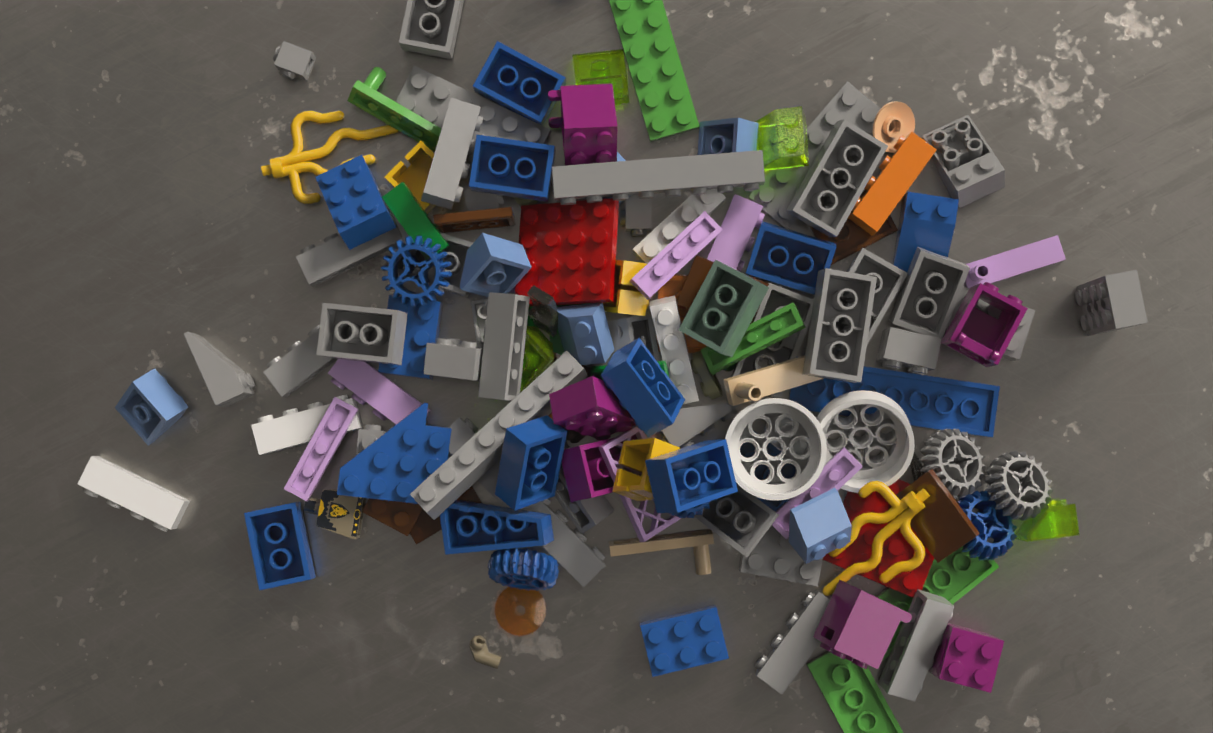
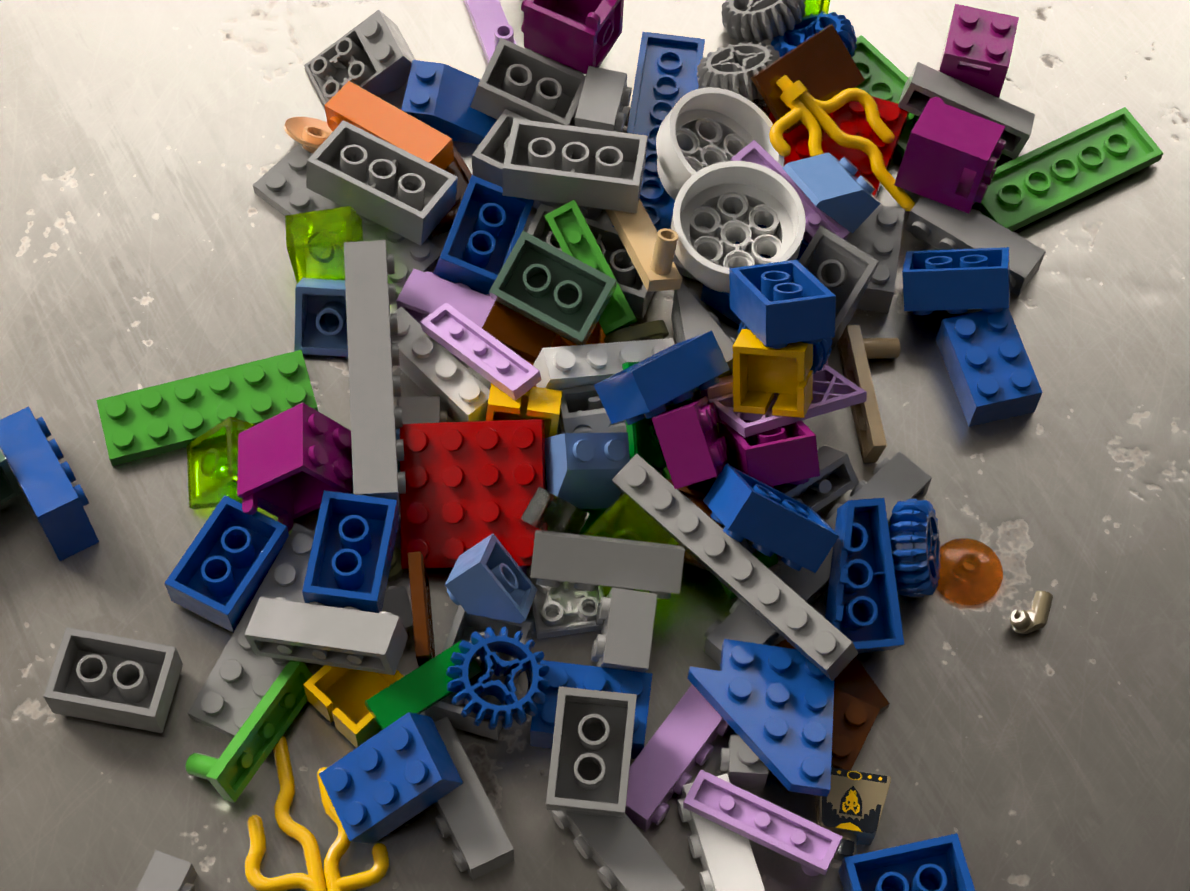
camera: 95 degrees left, 25 degrees down
none -> blue brick [902,247,1010,315]

